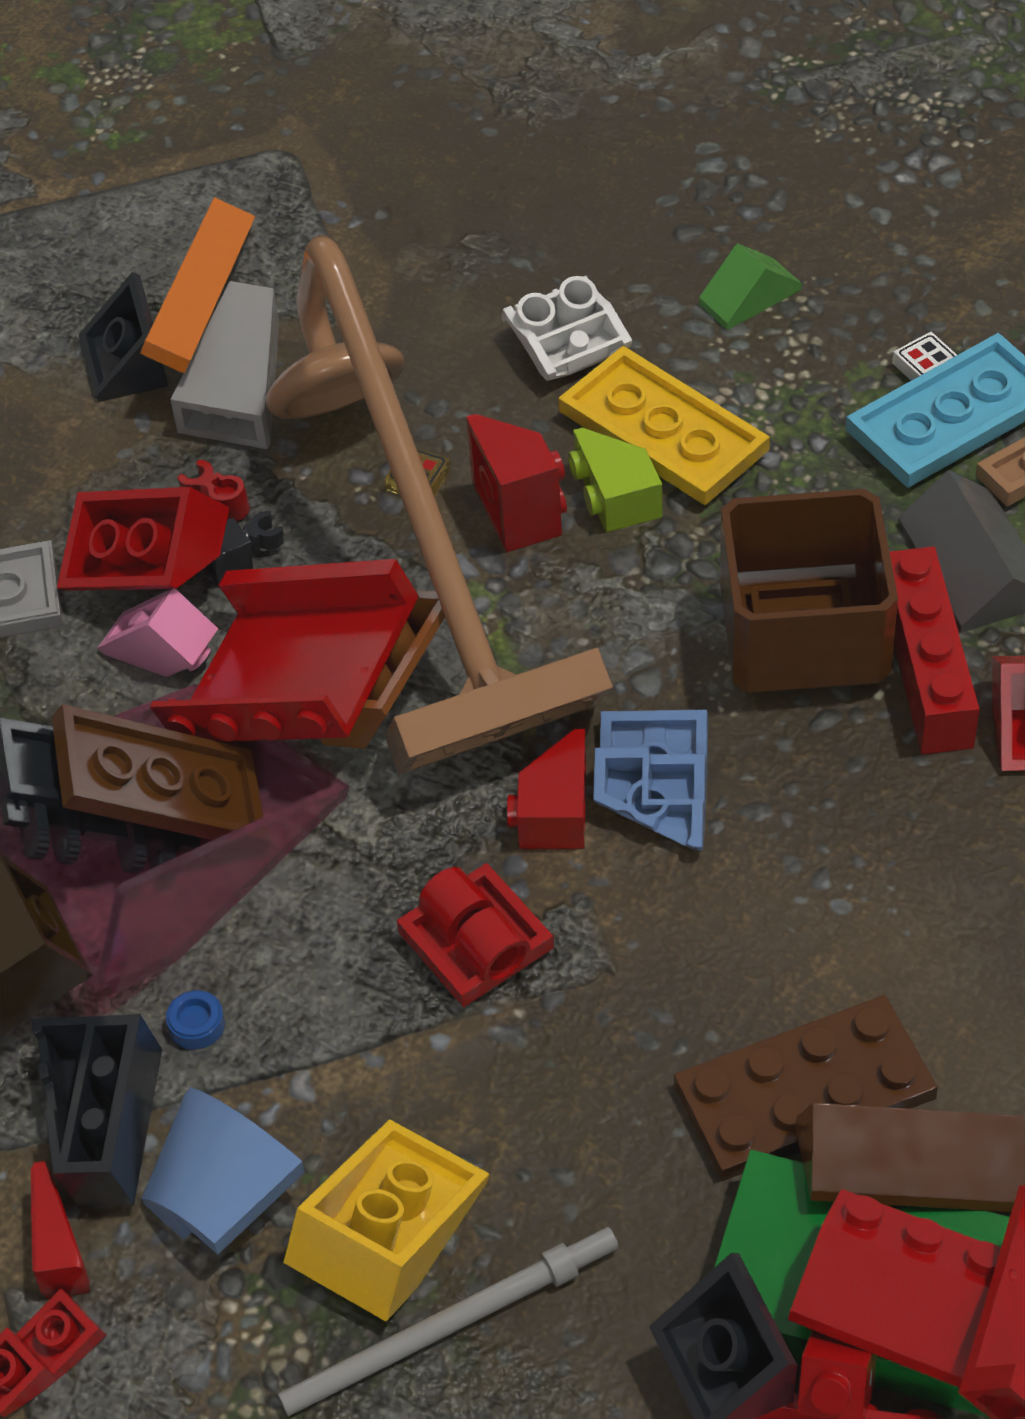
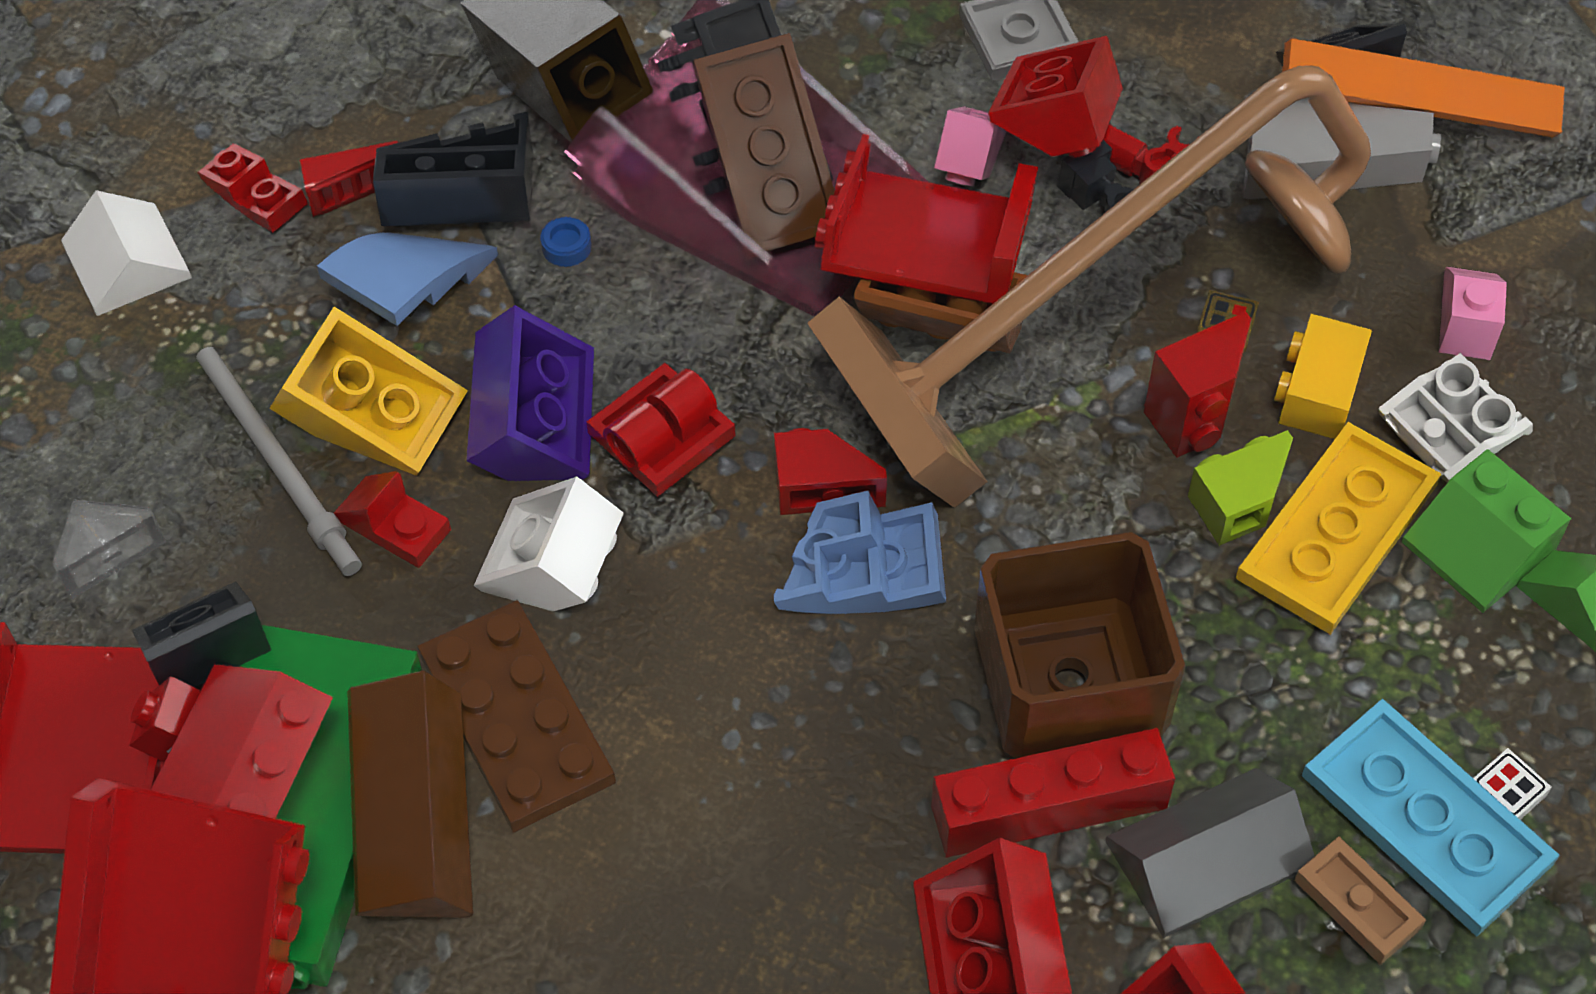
camera: 80 degrees right, 5 degrees up
none -> red slope [334,471,451,568]
none -> dark purple slope [466,305,594,481]
none -> white slope [474,477,624,611]
none -> yellow brick [1274,314,1372,439]
none -> bright green slope [1402,449,1571,613]
none -> bright pink slope [1439,267,1507,360]

